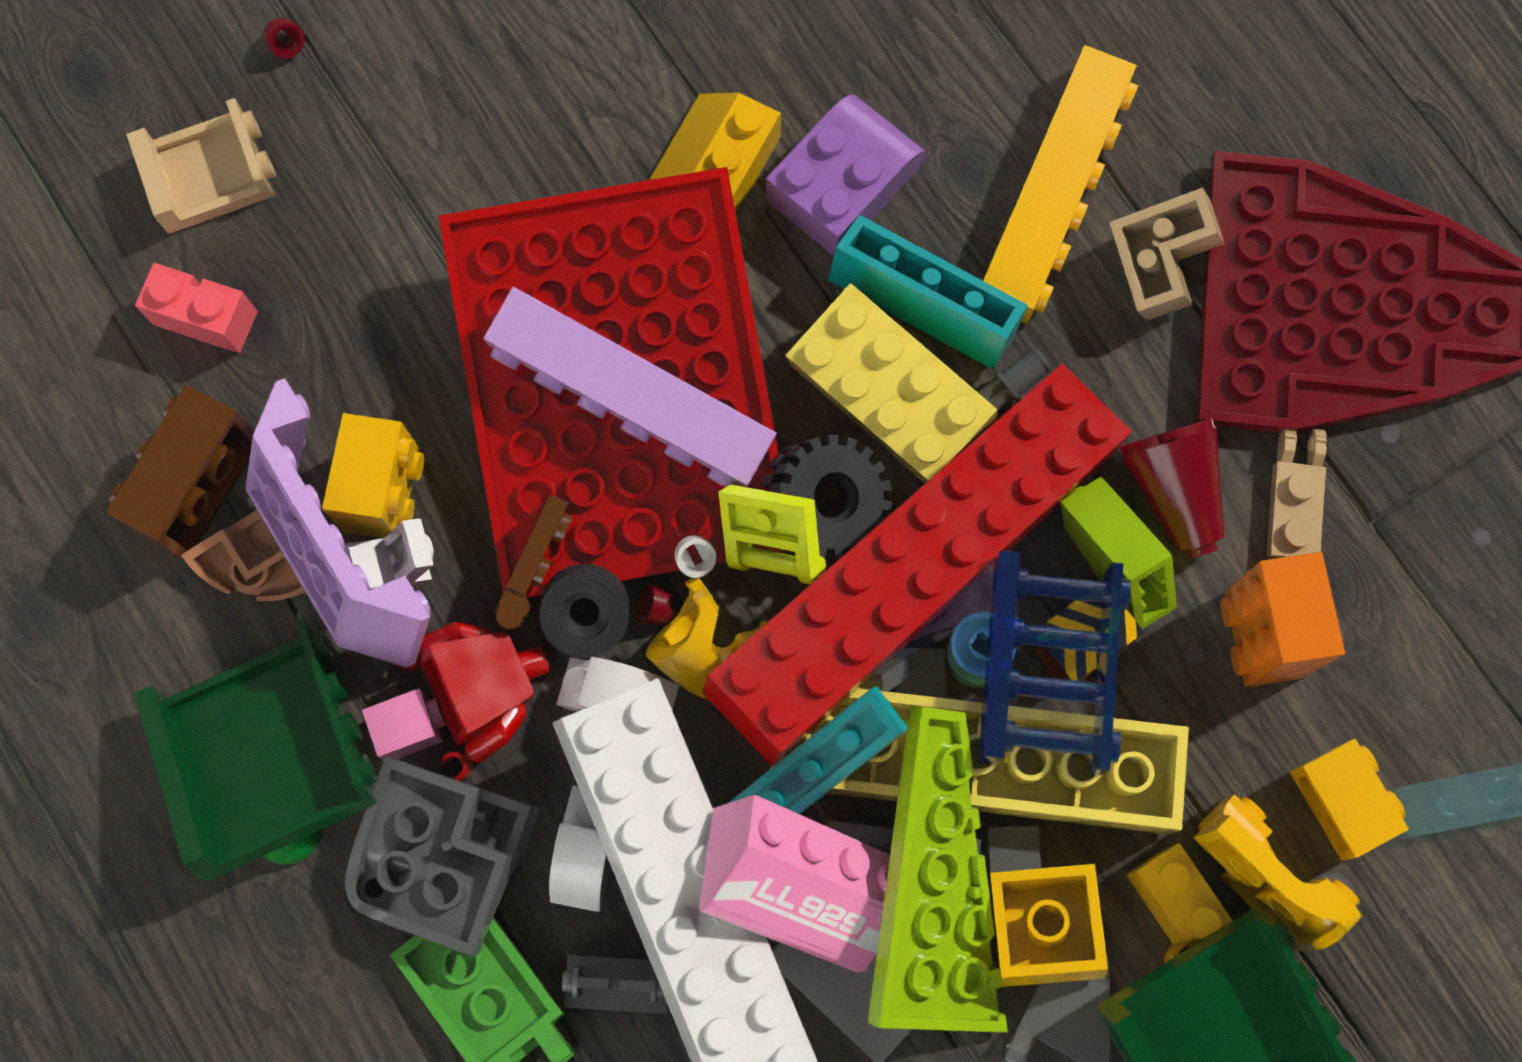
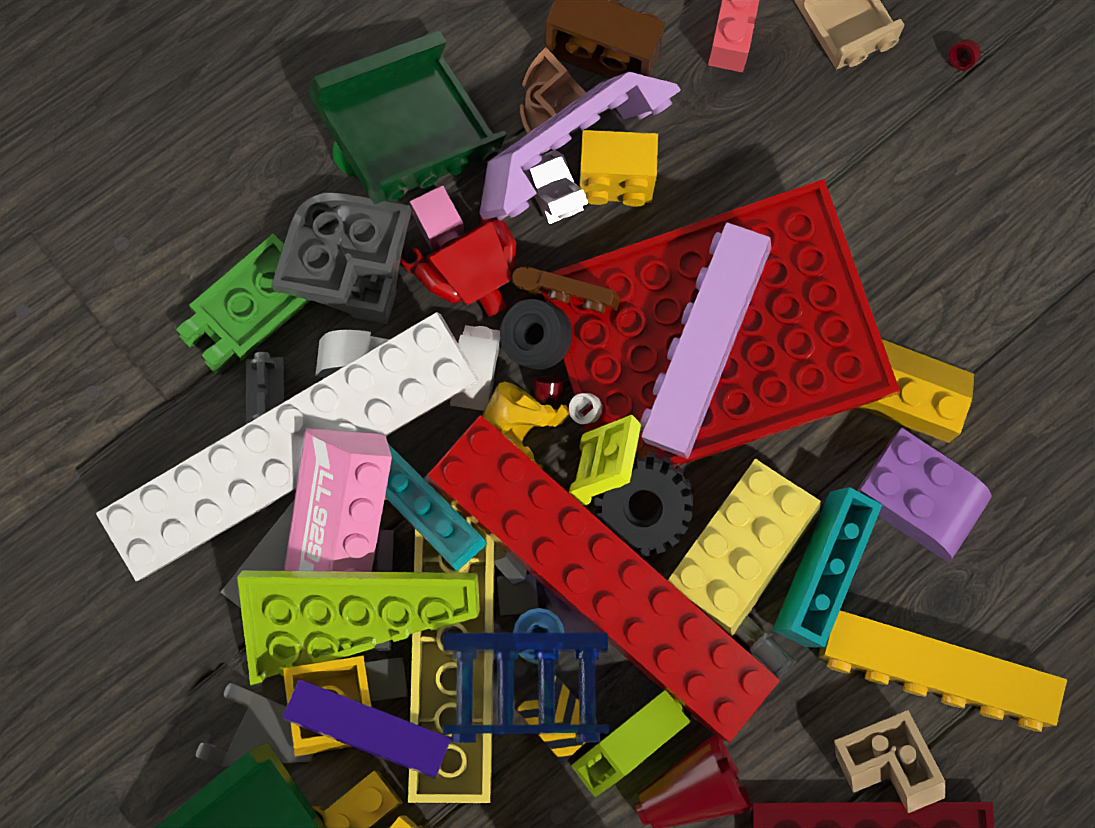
camera: 80 degrees right, 0 degrees up
none -> dark purple tile [283,679,451,779]

